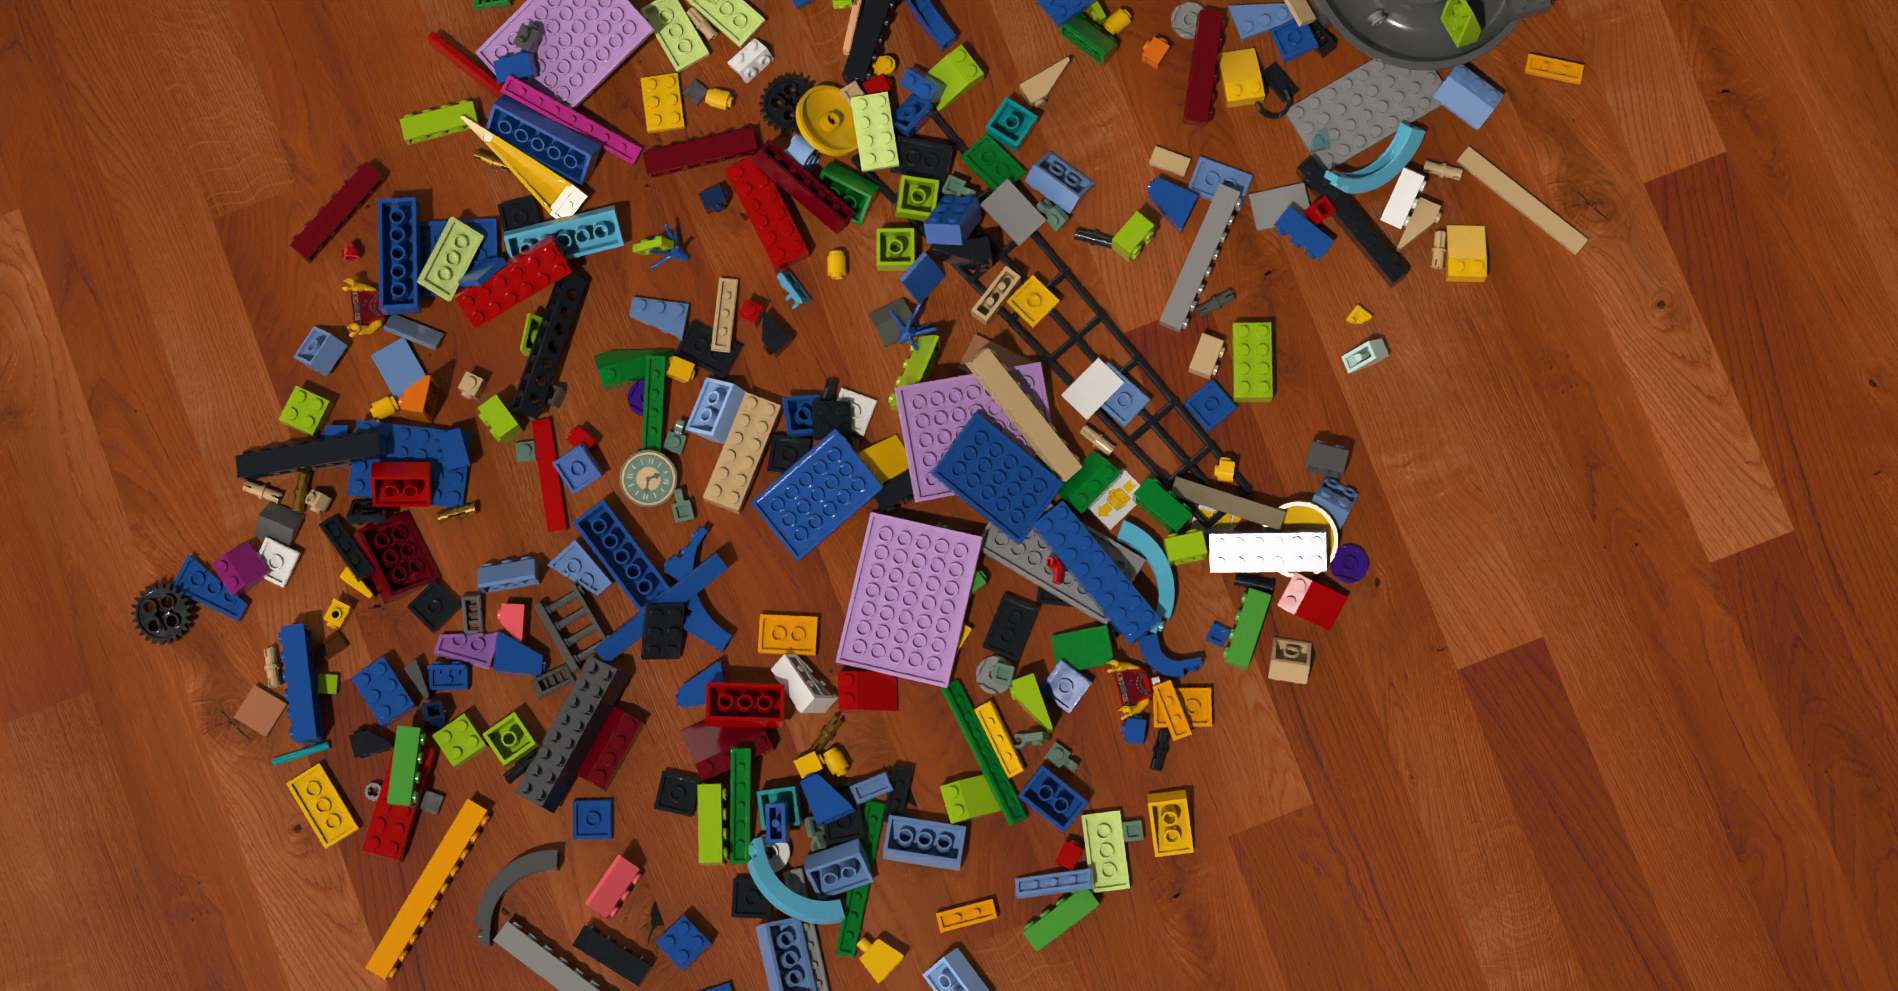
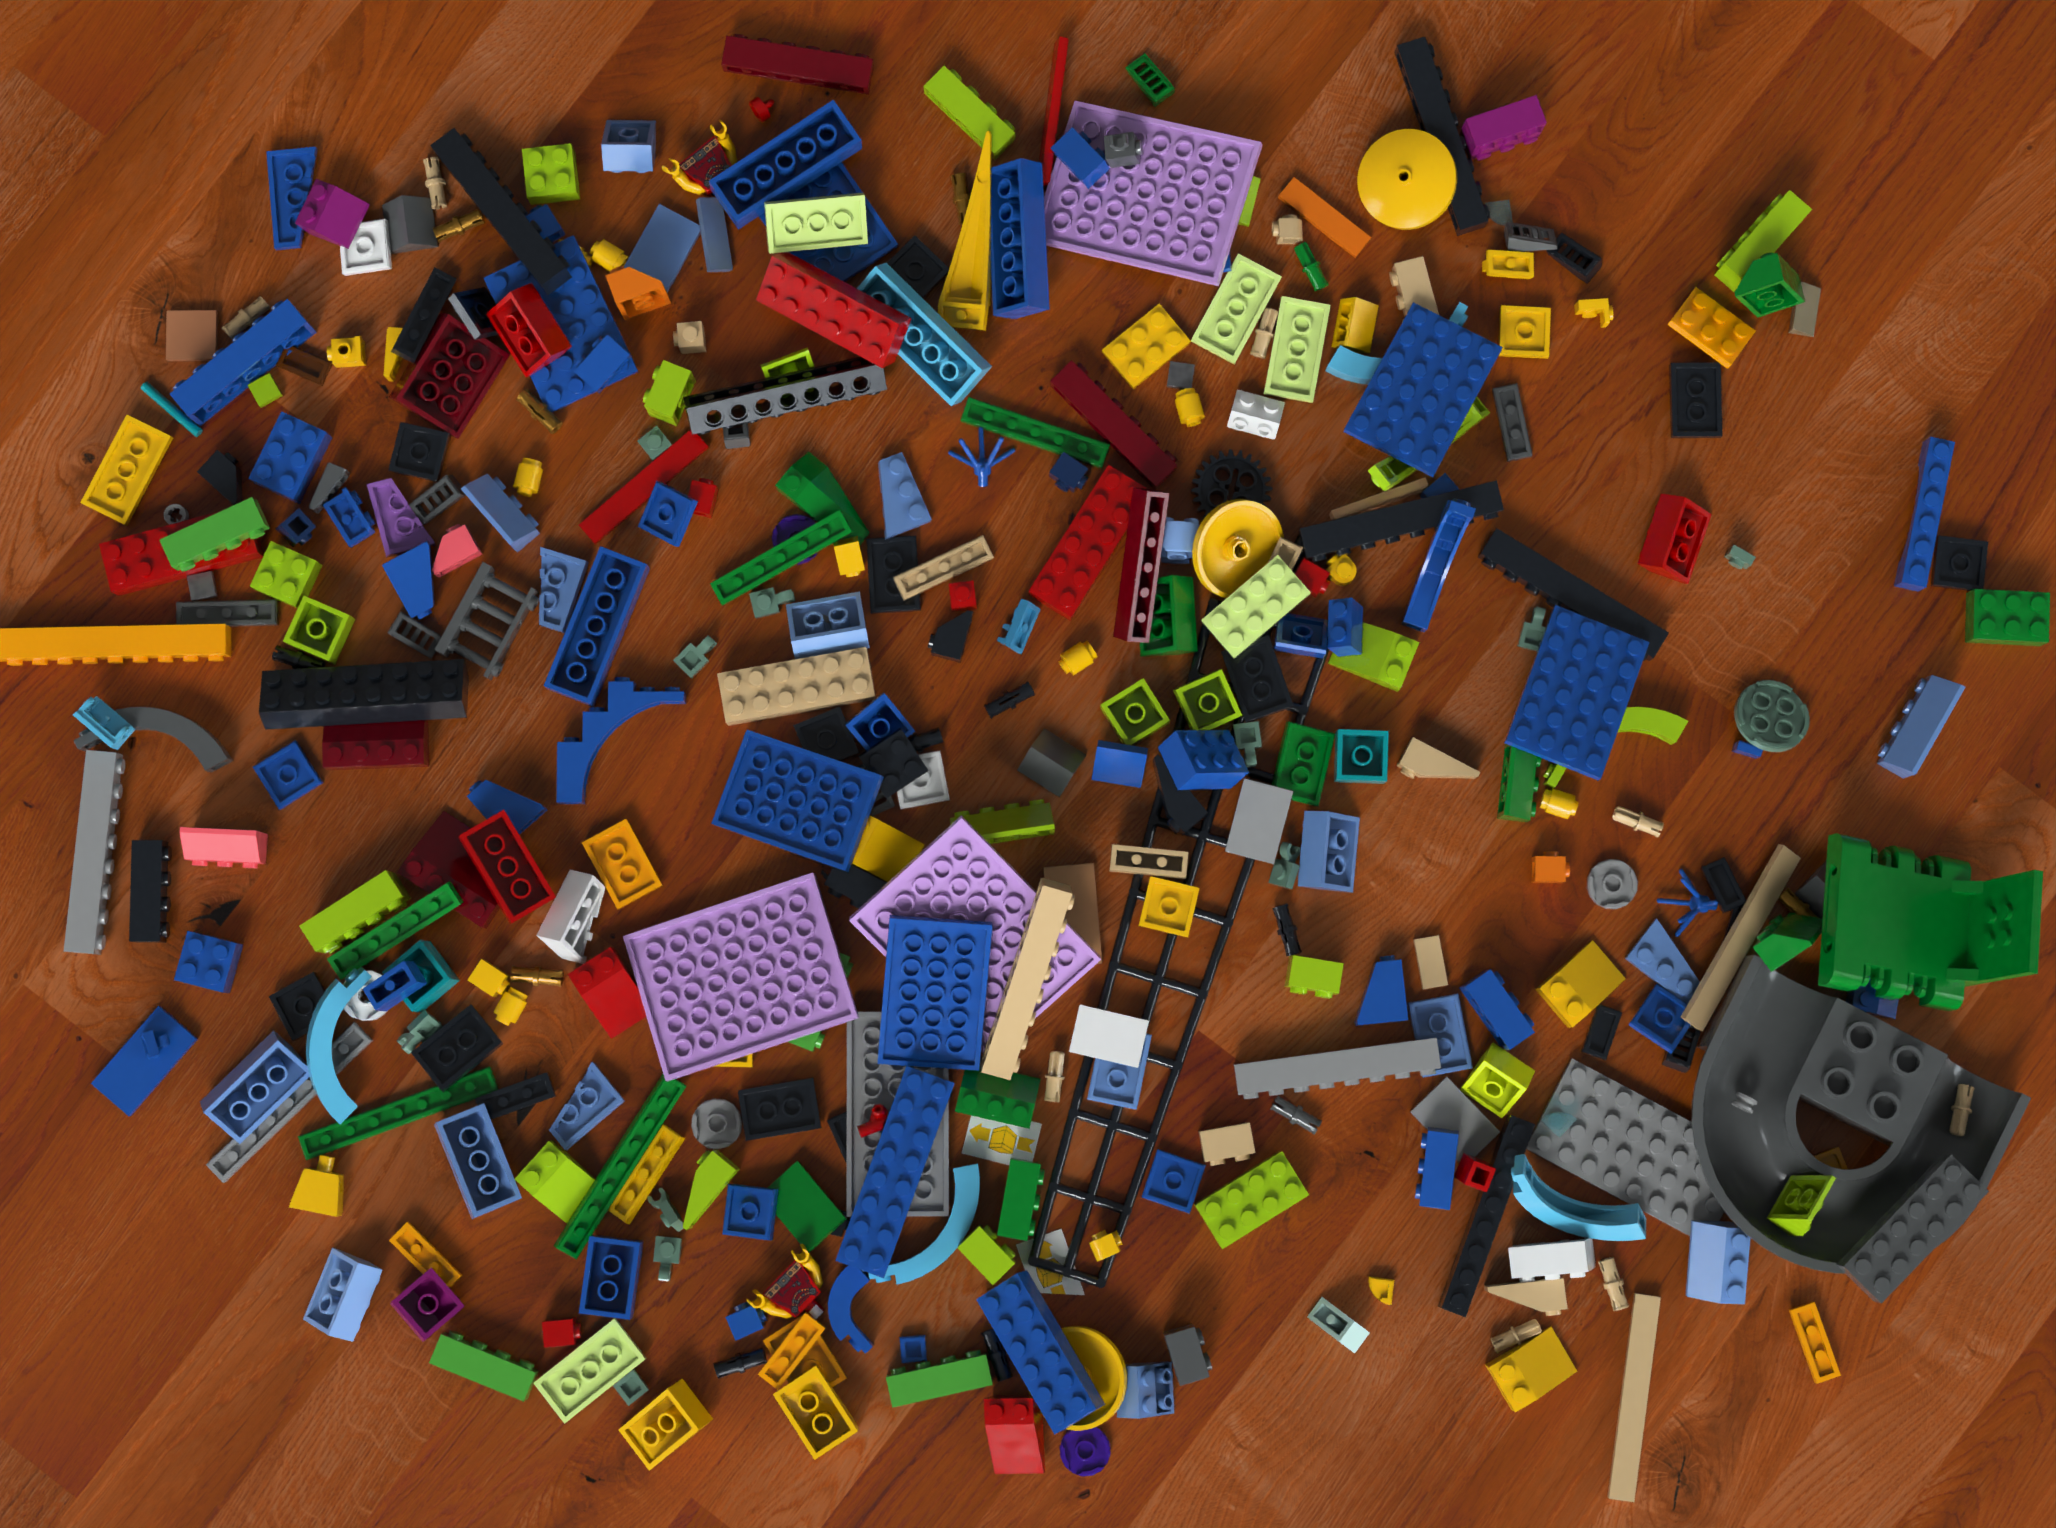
camera: 50 degrees right, 5 degrees up
black gear [131,582,194,645] -> none
tan plate [305,489,332,515] -> none
blue tile [458,257,506,287] -> none
dark pink tile [500,75,642,165] -> none
blue tile [594,553,729,664] -> none
tile [620,449,677,507] -> none
lime plate [632,236,674,255] -> none
black plate [641,602,685,660] -> none
black plate [654,771,701,817] -> none
blue slope [800,773,856,827] -> none
medium blue slope [804,839,874,900] -> none
medium blue tile [849,772,893,805] -> none
blue plant [889,303,937,351] -> none
sand green plate [991,662,1015,686] -> none
medium blue tile [1015,868,1094,899] -> none
dark tan tile [1171,477,1286,530] -> none
dark red brick [1183,9,1225,127] -> none
black helmet [1255,89,1291,119] -> none
tan slope [1268,637,1312,684] -> none
none -> medium azure hinge [73,696,136,750]
none -> dark grey tile [176,599,279,627]
none -> magenta slope [390,1267,464,1342]
none -> yellow brick [513,458,543,497]
none -> medium blue wing [549,1062,625,1150]
none -> yellow slope [773,1366,859,1460]
none -> green tile [960,397,1110,469]
none -> black pin [984,681,1035,719]
none -> blue brick [1459,969,1535,1050]
none -> neon yellow slope [1460,1043,1535,1118]

